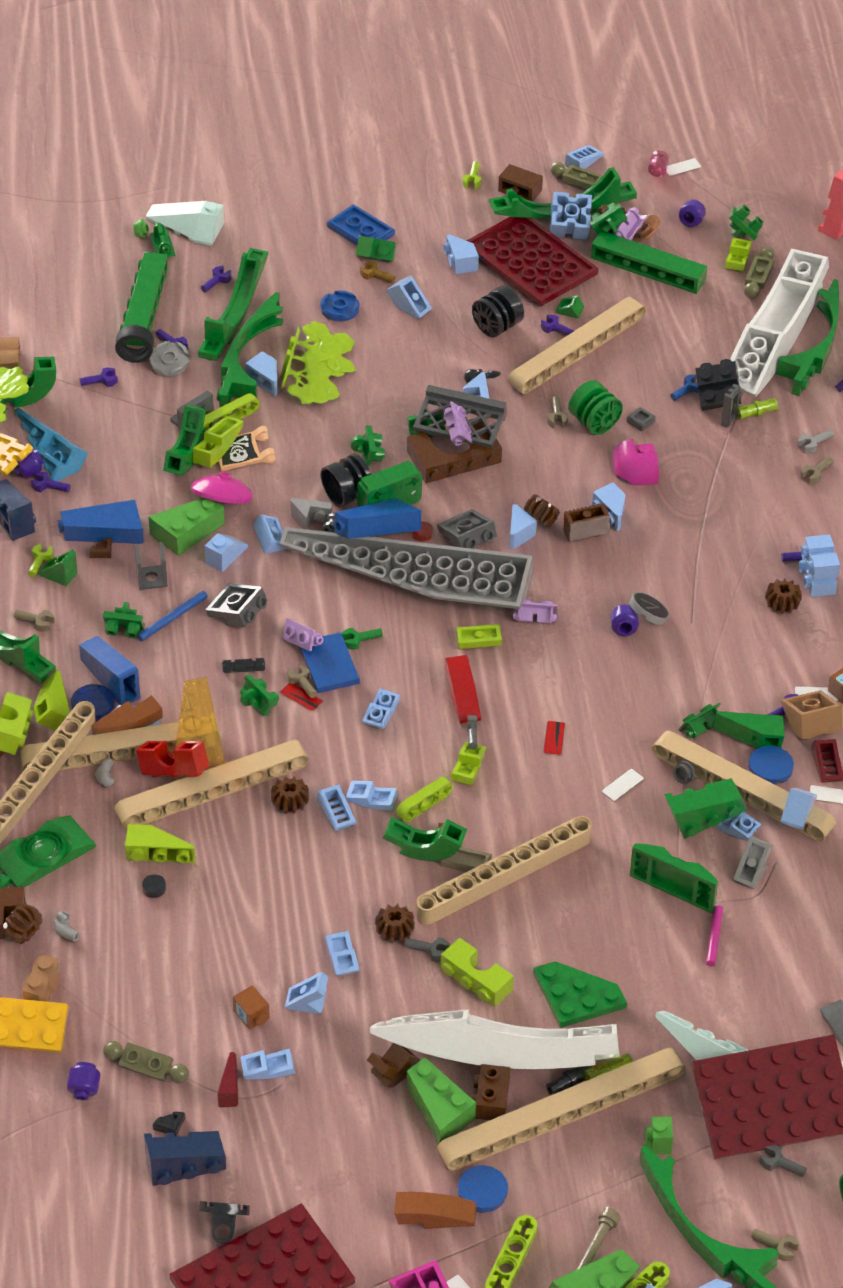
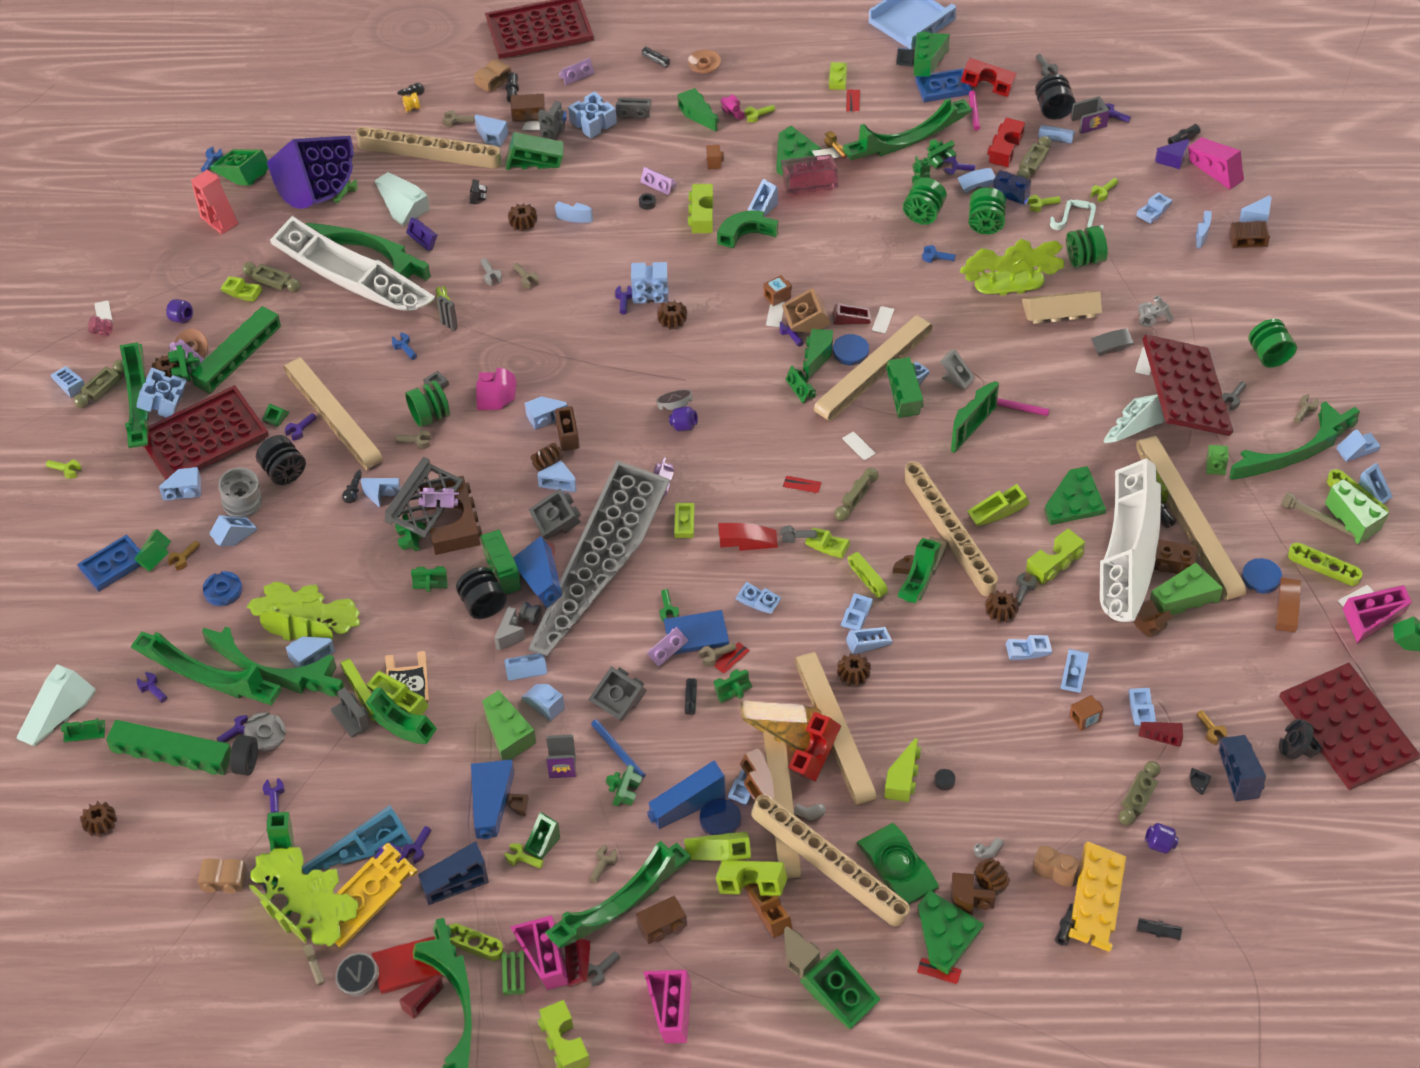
camera: 80 degrees left, 5 degrees up
bright green plate [133,219,149,238] -> none
dark pink dish [191,472,253,503] -> none
reddish brown brick [498,164,543,202] -> none
dark grey plate [673,761,695,783] -> none
black plate [695,359,742,411] -> none
green hips [729,204,764,240] -> none
light blue slope [780,788,817,830] -> none
none -> reddish brown gear [80,800,117,837]
none -> light grey wheel [218,467,262,517]
none -> olive plate [834,468,879,521]
none -> lime slope [967,484,1030,526]
none -> pearl gold bar [1196,710,1227,745]

